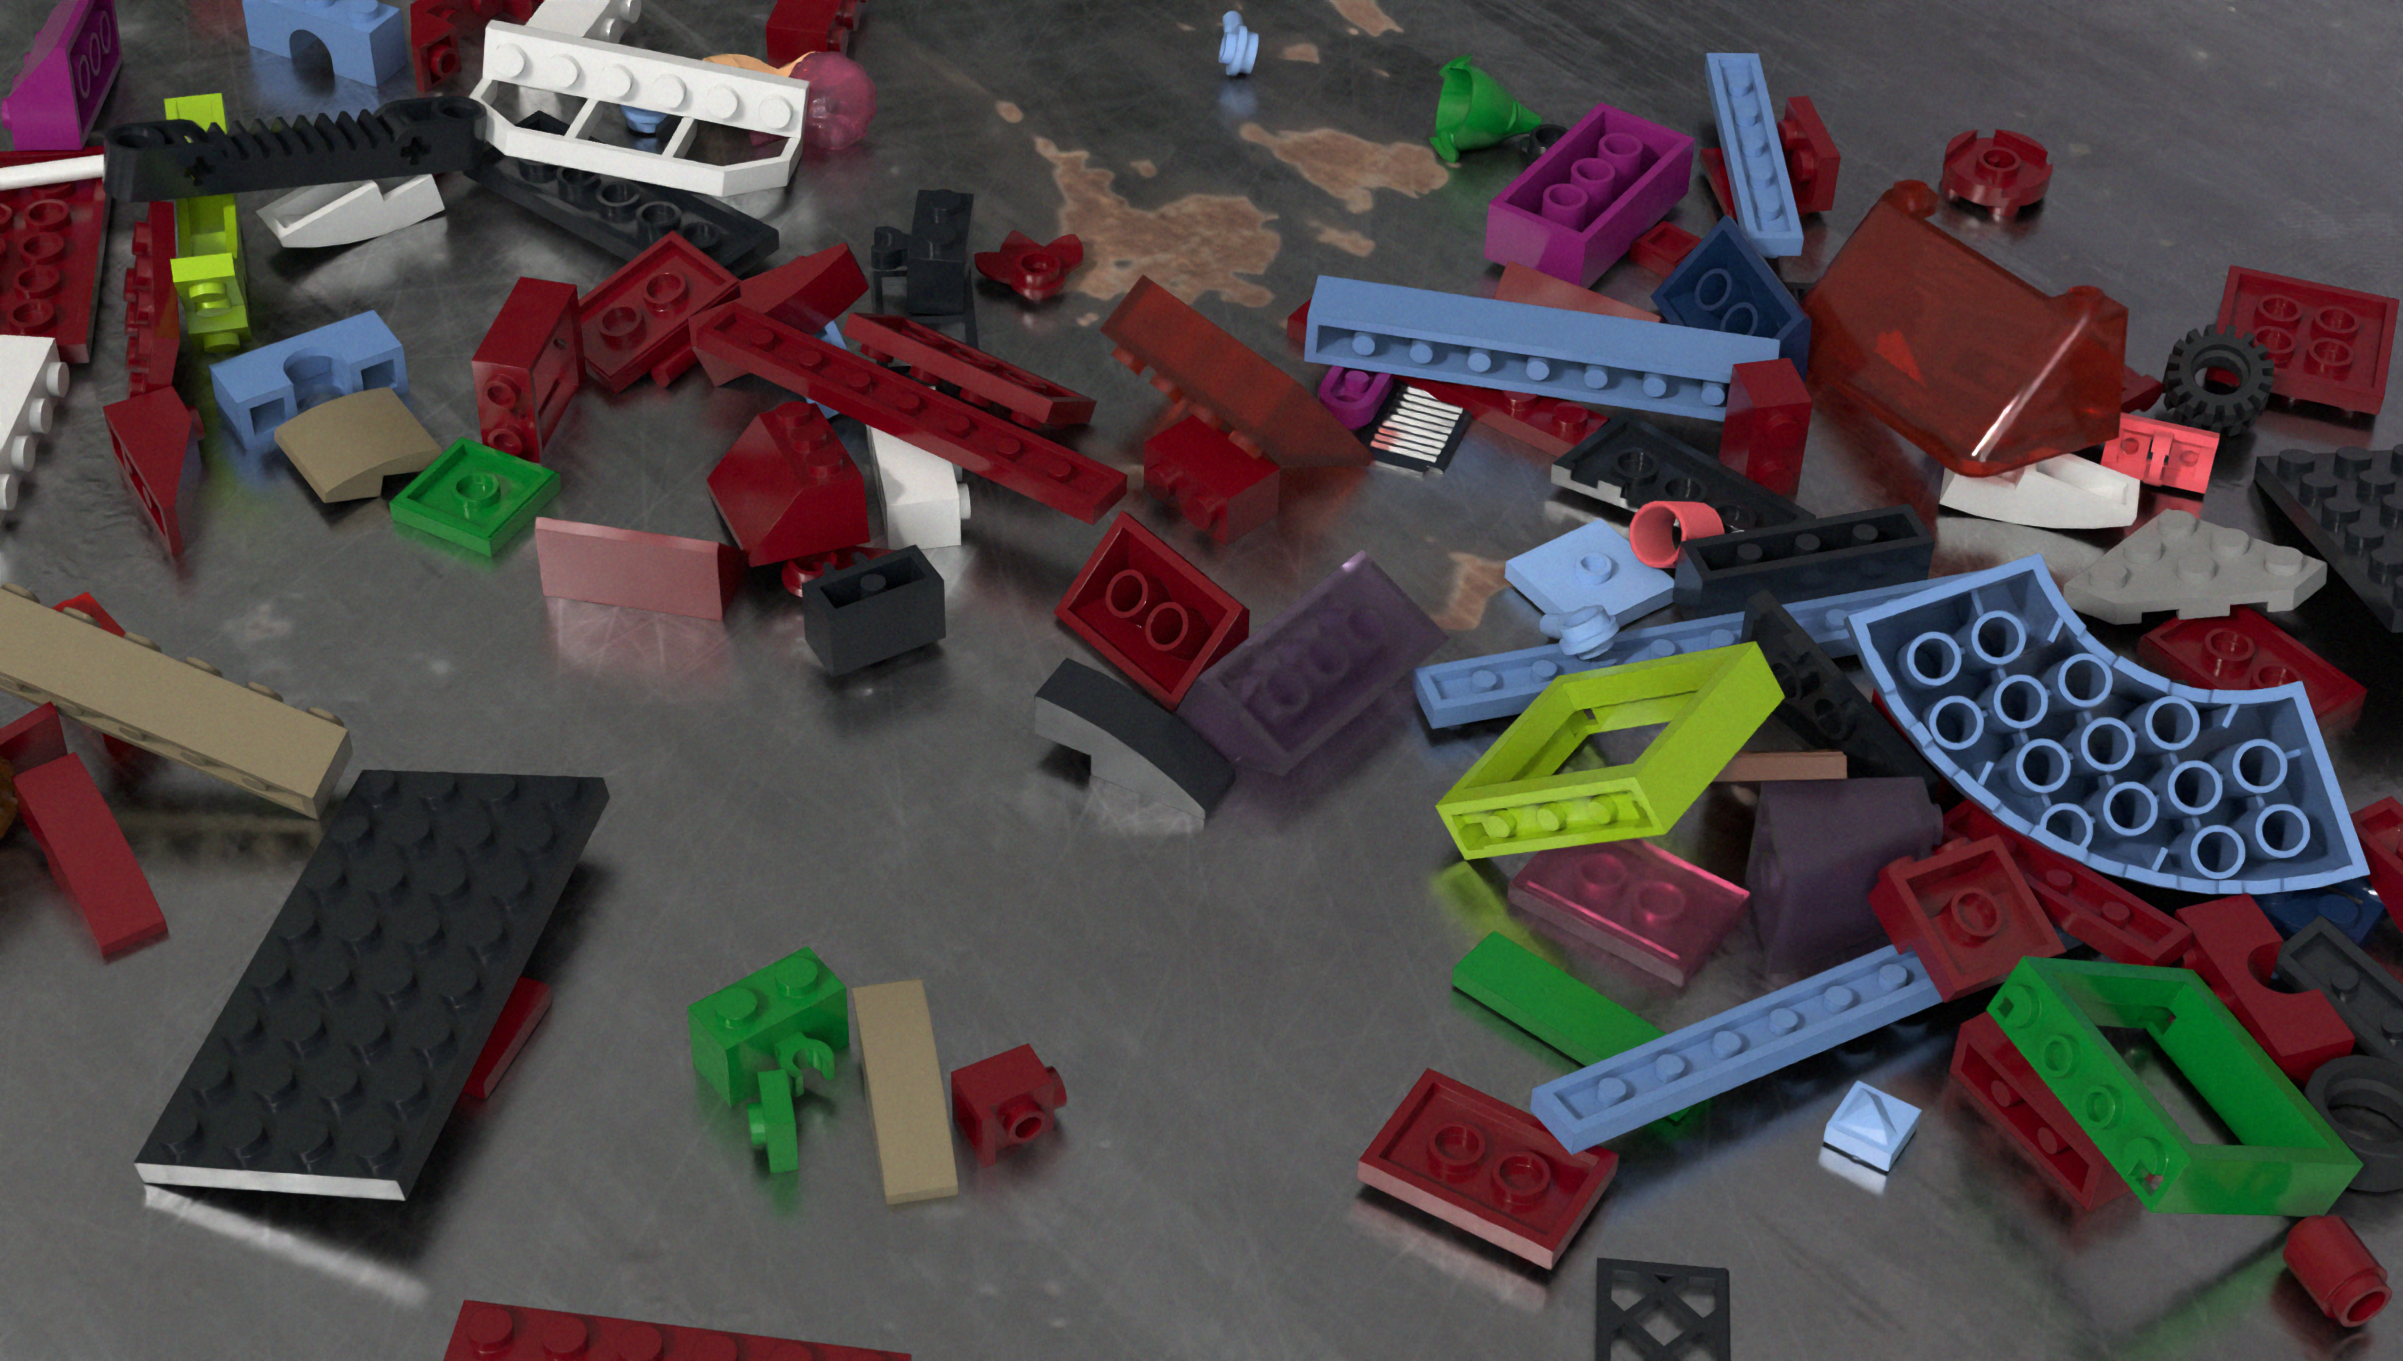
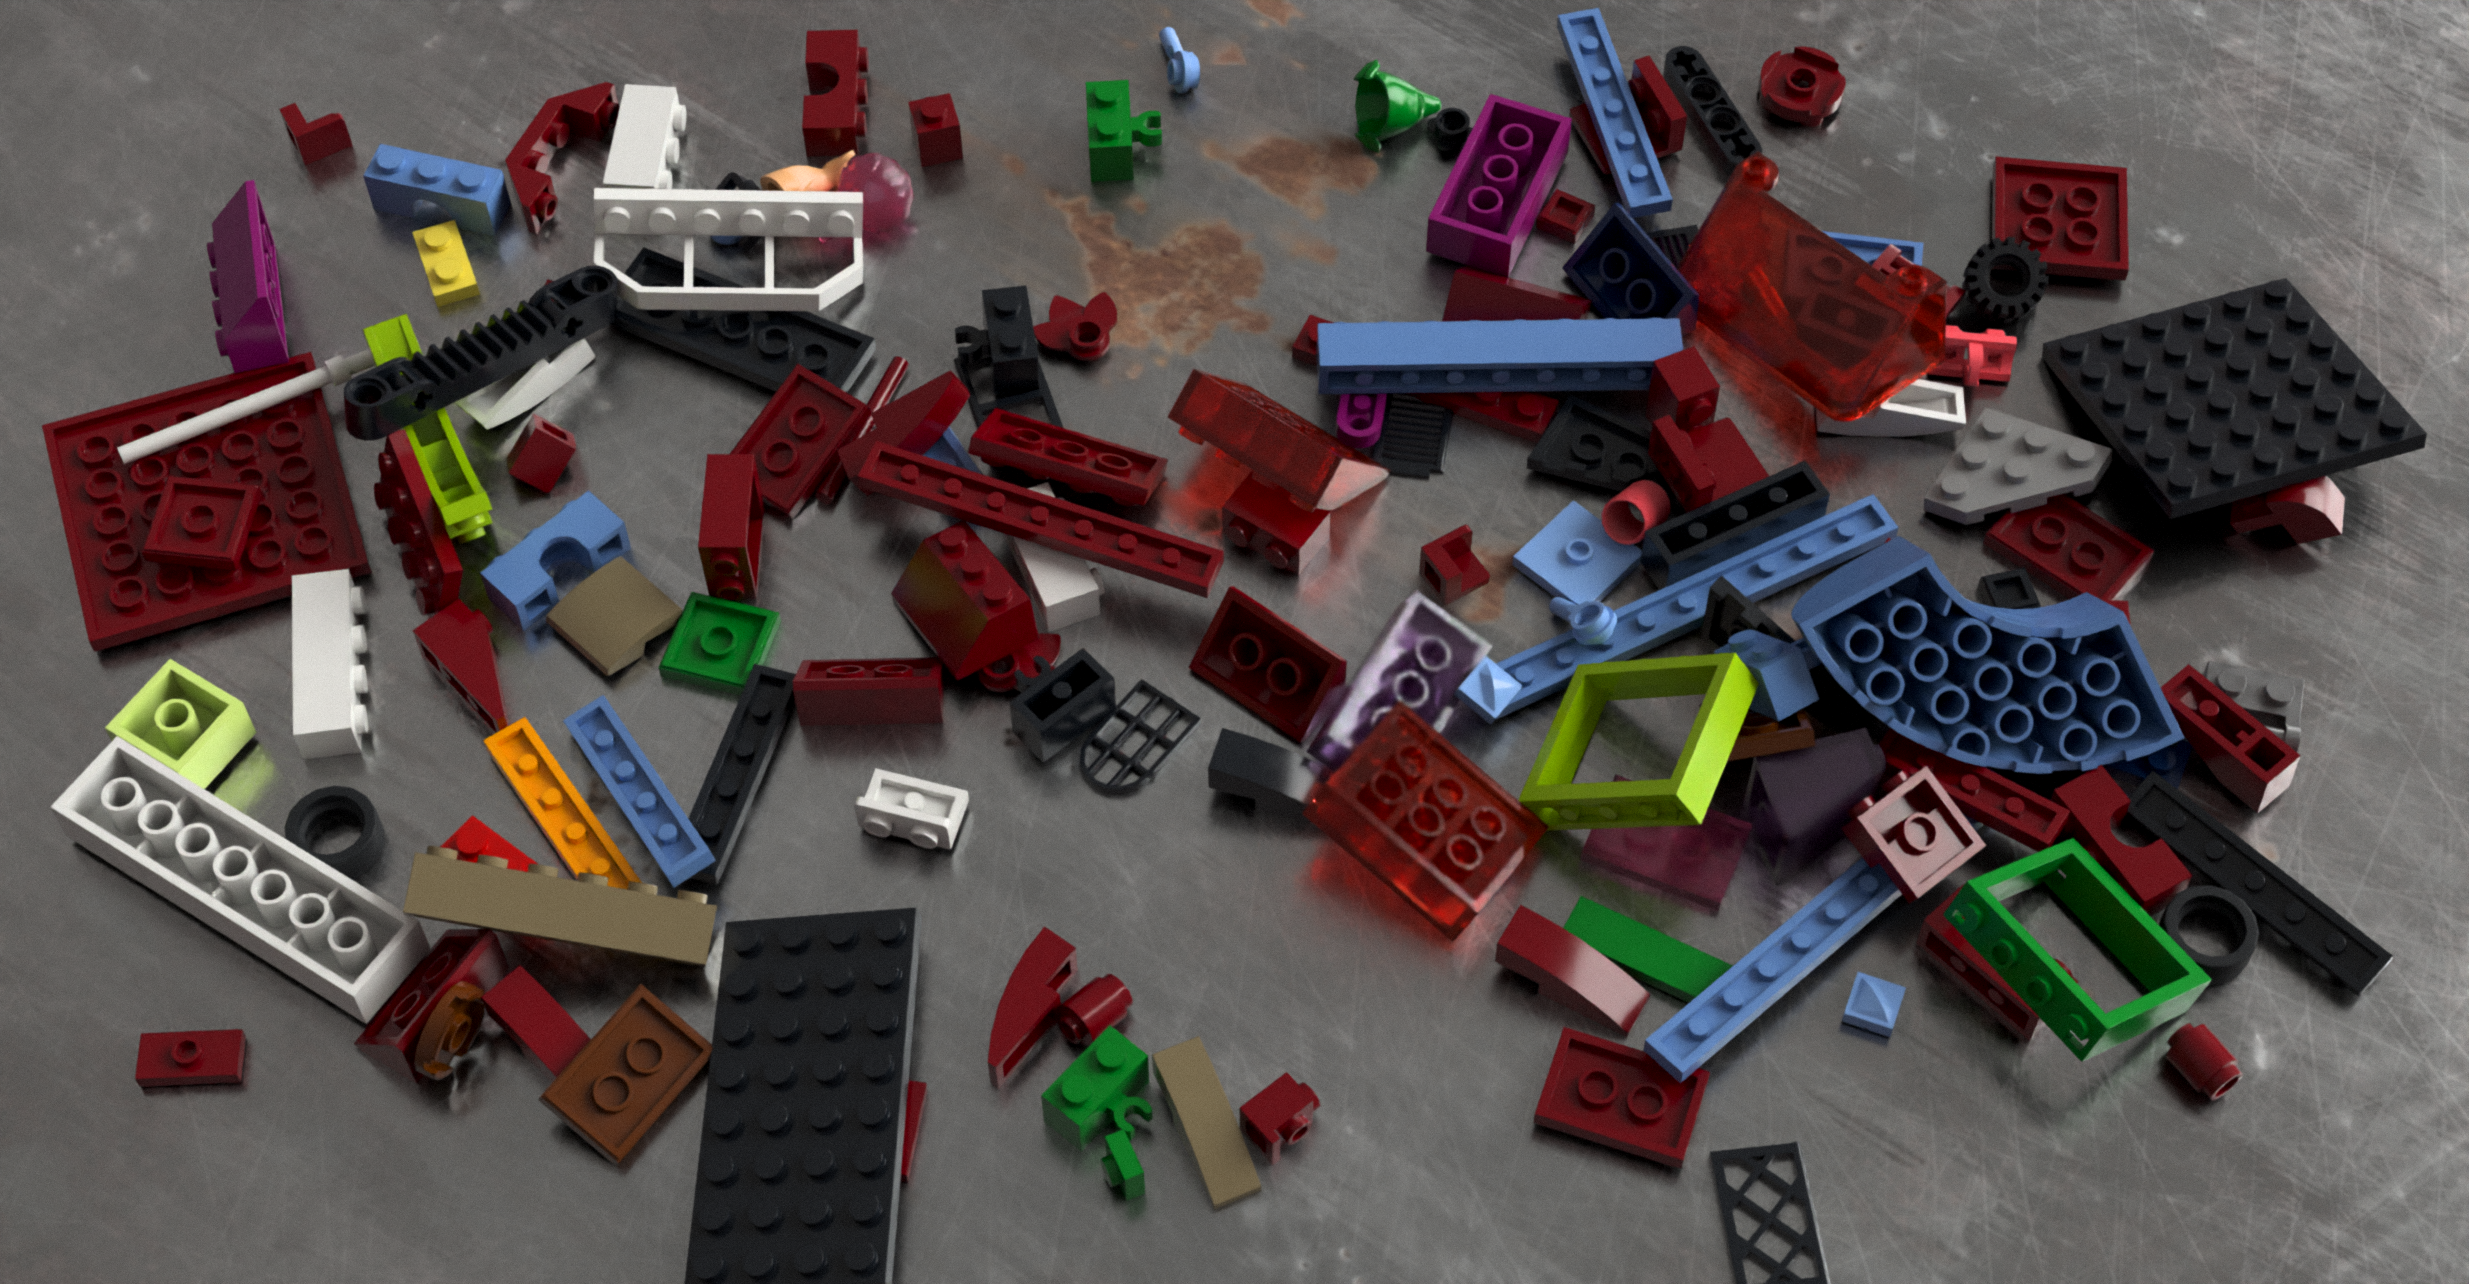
camera: 10 degrees left, 15 degrees up
none -> light yellow plate [412,220,480,307]
none -> light orange plate [483,717,642,889]
none -> dark red panel [507,413,576,493]
none -> reddish brown tile [538,984,713,1166]
none -> medium blue plate [563,695,716,887]
none -> black plate [688,664,796,885]
none -> white bracket [854,768,969,850]
none -> dark red brick [908,93,963,167]
none -> dark red slope [988,926,1078,1089]
none -> dark red brick [1058,974,1133,1046]
none -> black window [1080,679,1201,795]
none -> green brick [1086,80,1162,182]
none -> clear red slope [1302,701,1549,942]
none -> dark red panel [1419,524,1490,606]
none -> light blue tile [1454,656,1522,725]
none -> dark red slope [1495,905,1650,1037]
none -> dark red bracket [1648,415,1769,513]
none -> black beam [1663,46,1762,179]
none -> medium blue brick [1714,630,1821,721]

